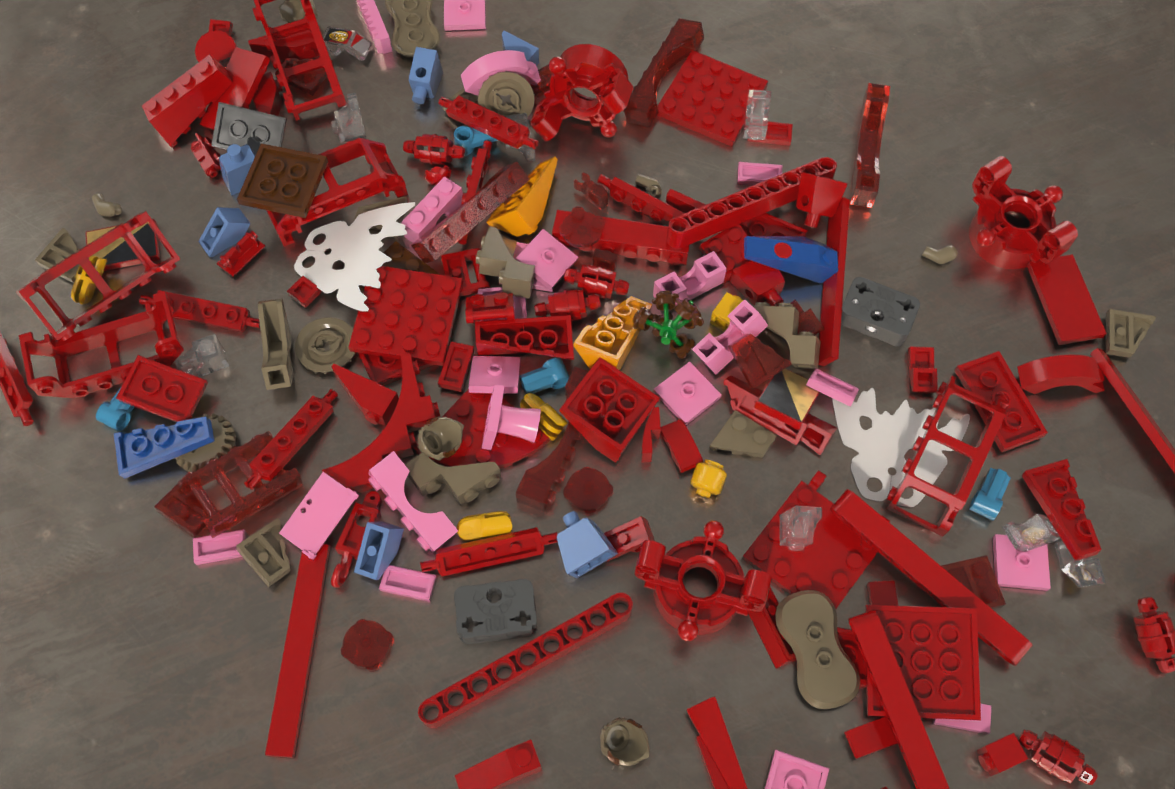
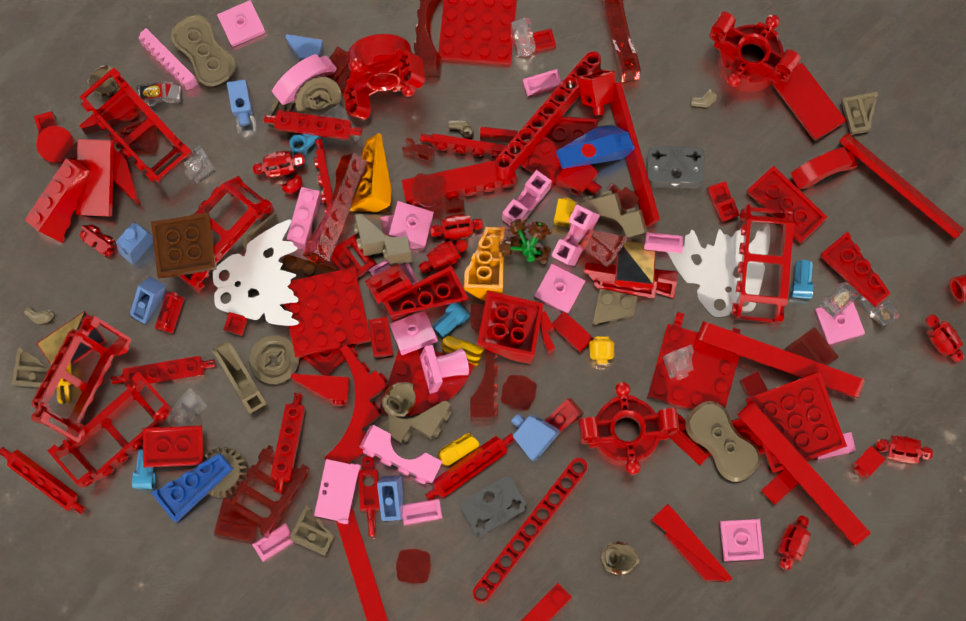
camera: 20 degrees left, 10 degrees up
dark grey tile [211,102,287,154] -> none

